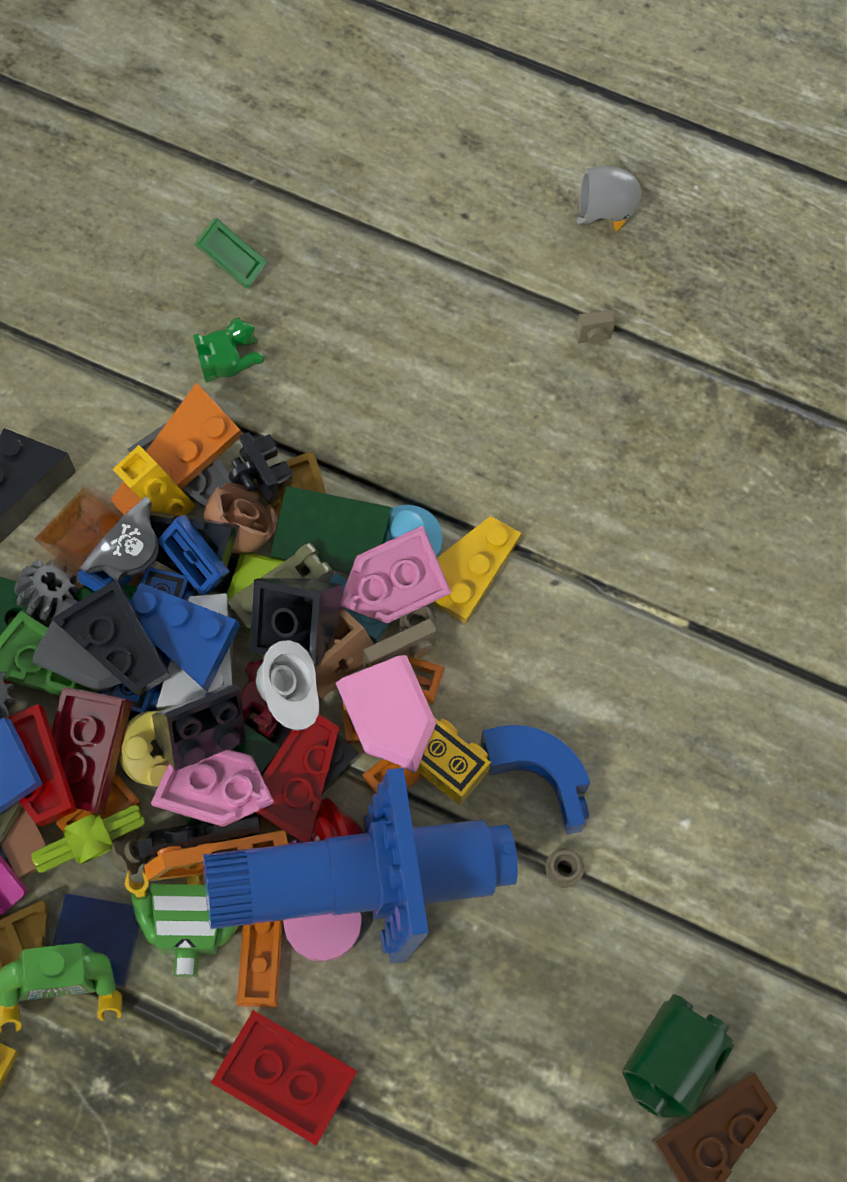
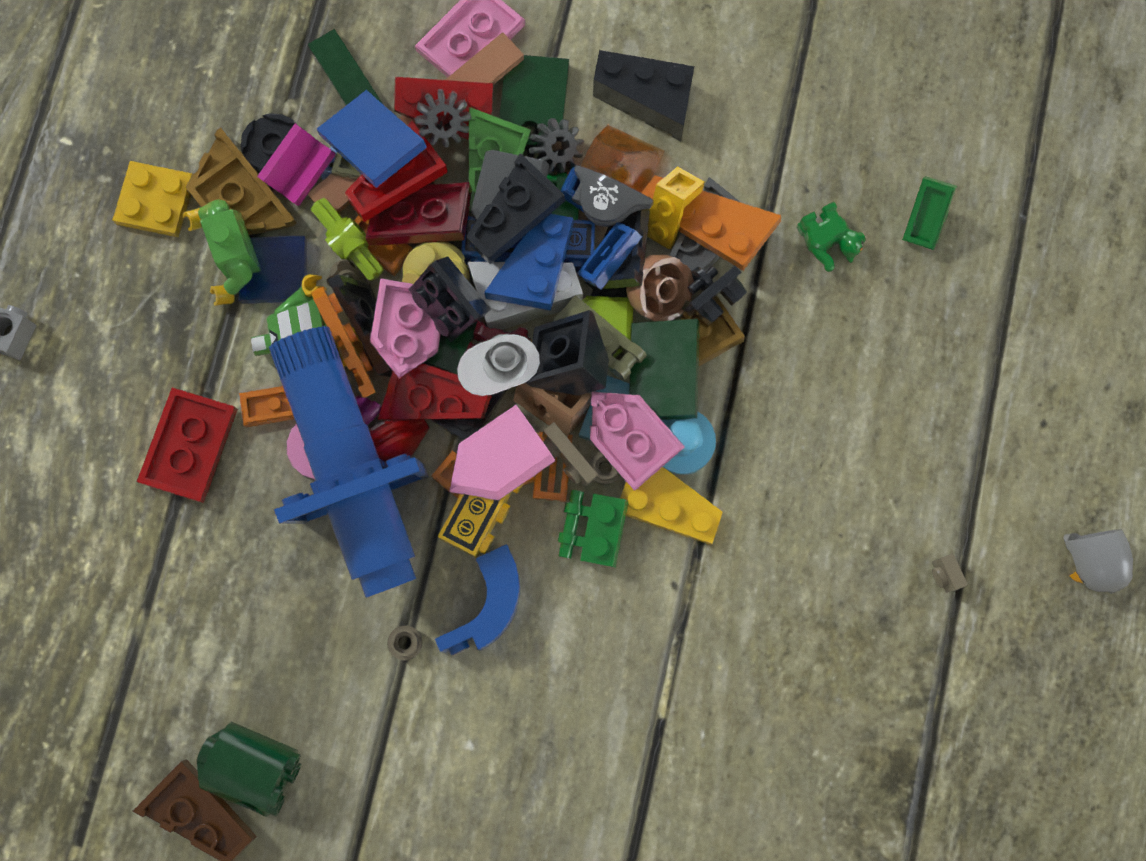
camera: 80 degrees right, 10 degrees up
none -> green plate [558,490,628,568]

